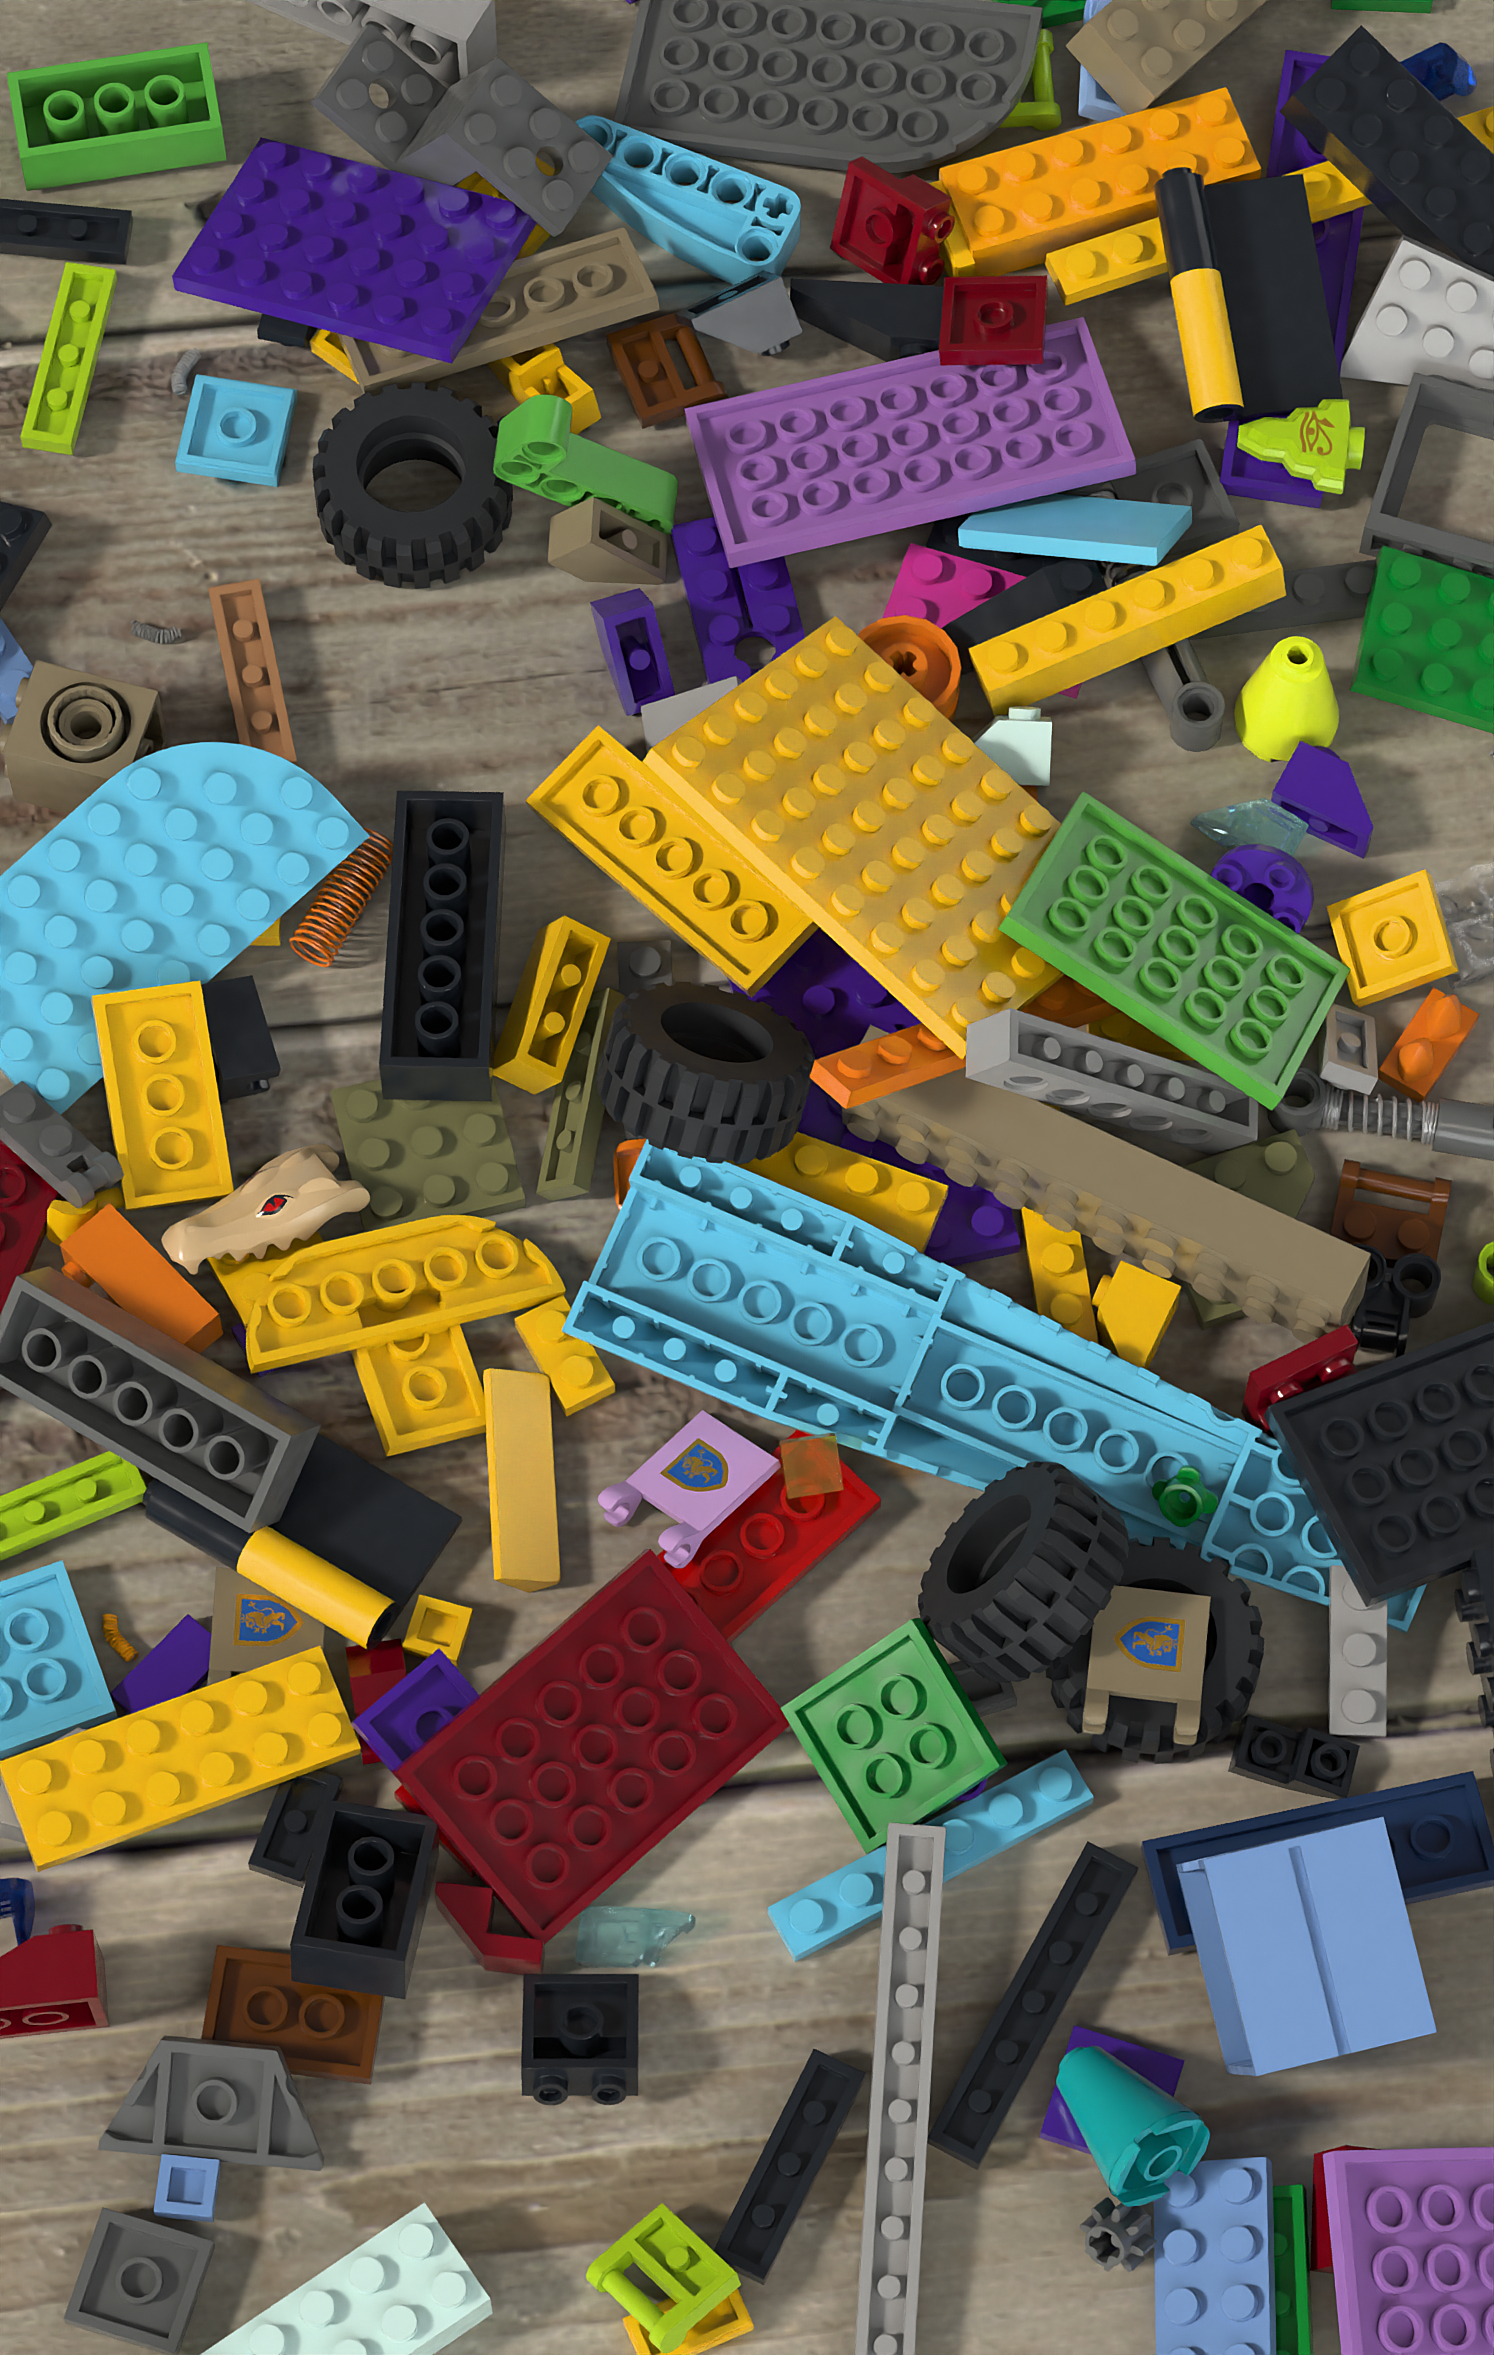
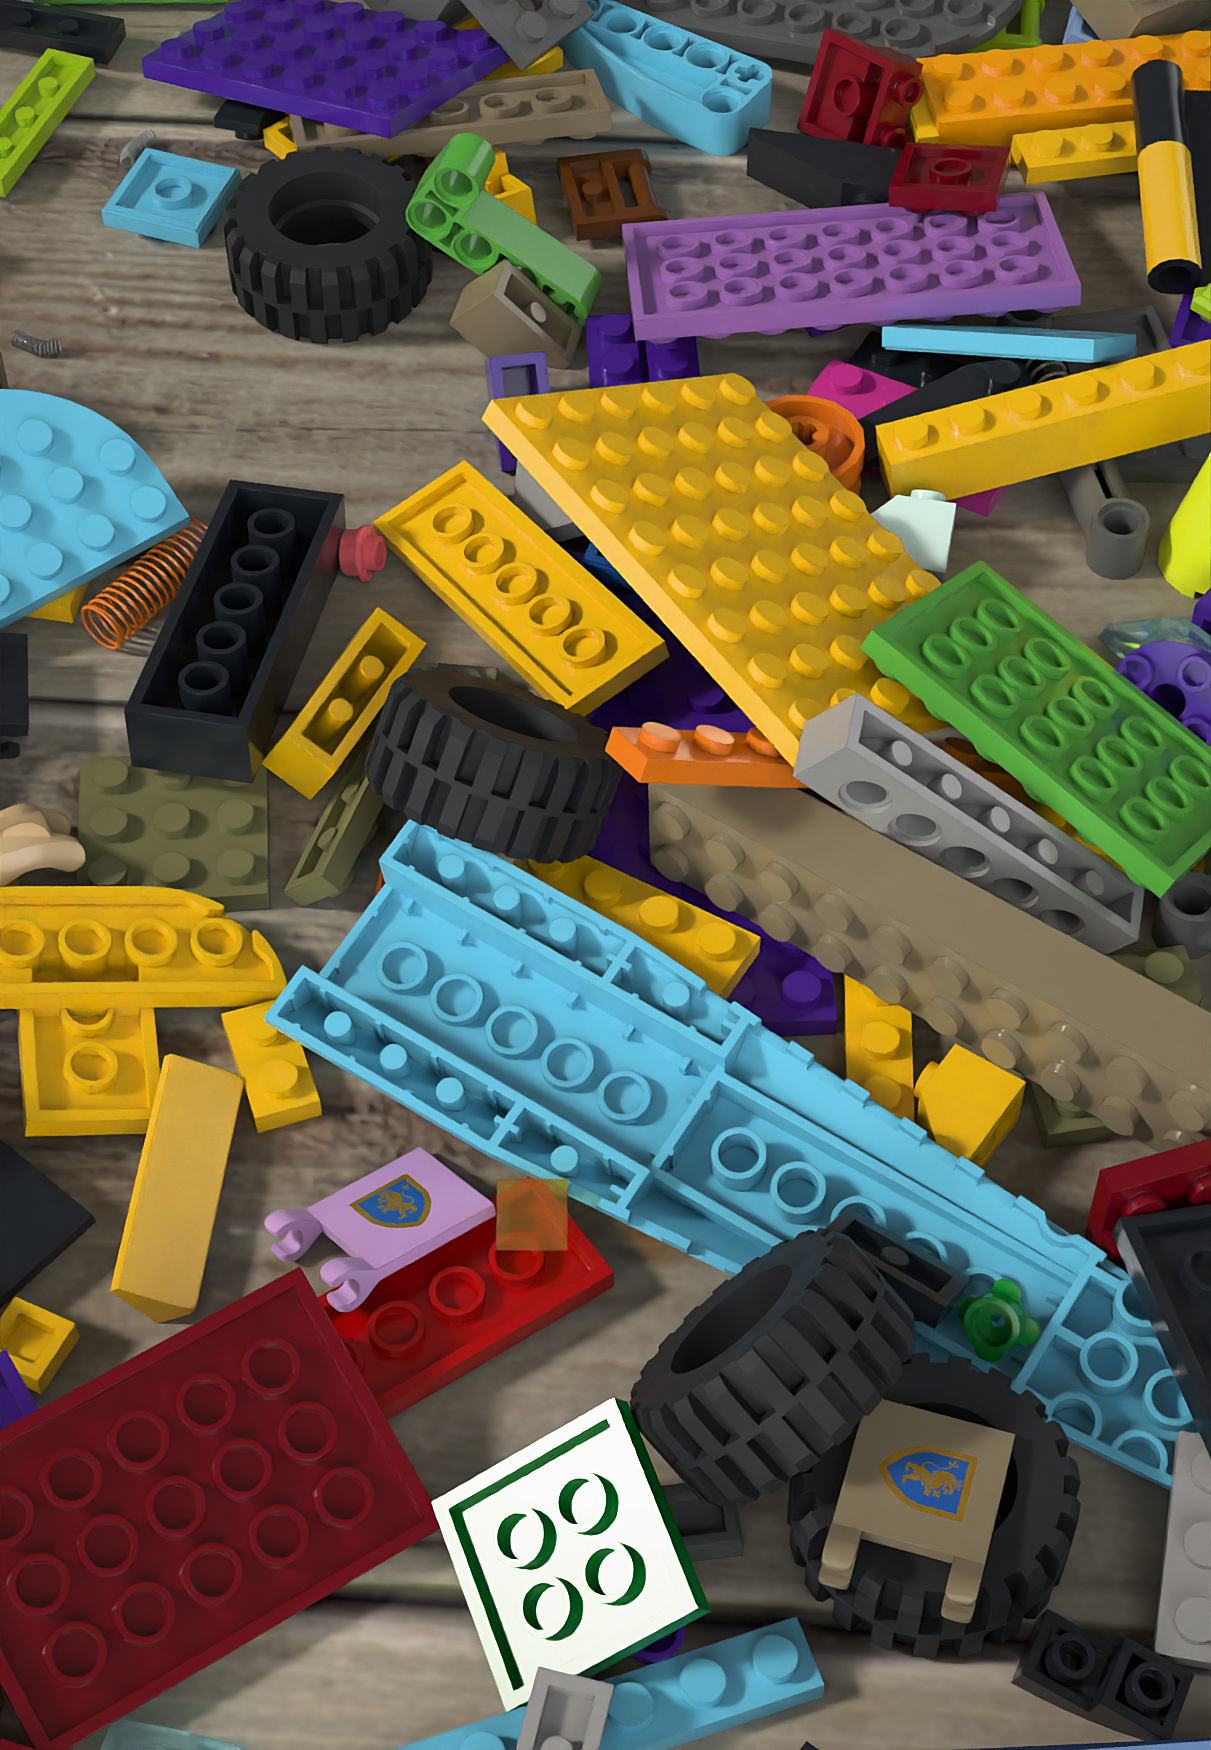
camera: 10 degrees right, 15 degrees down
medium nougat plate [208,579,298,766] -> none
slope [675,270,803,356] -> none
none -> coral plate [339,525,387,582]
none -> black plate [826,1207,971,1329]

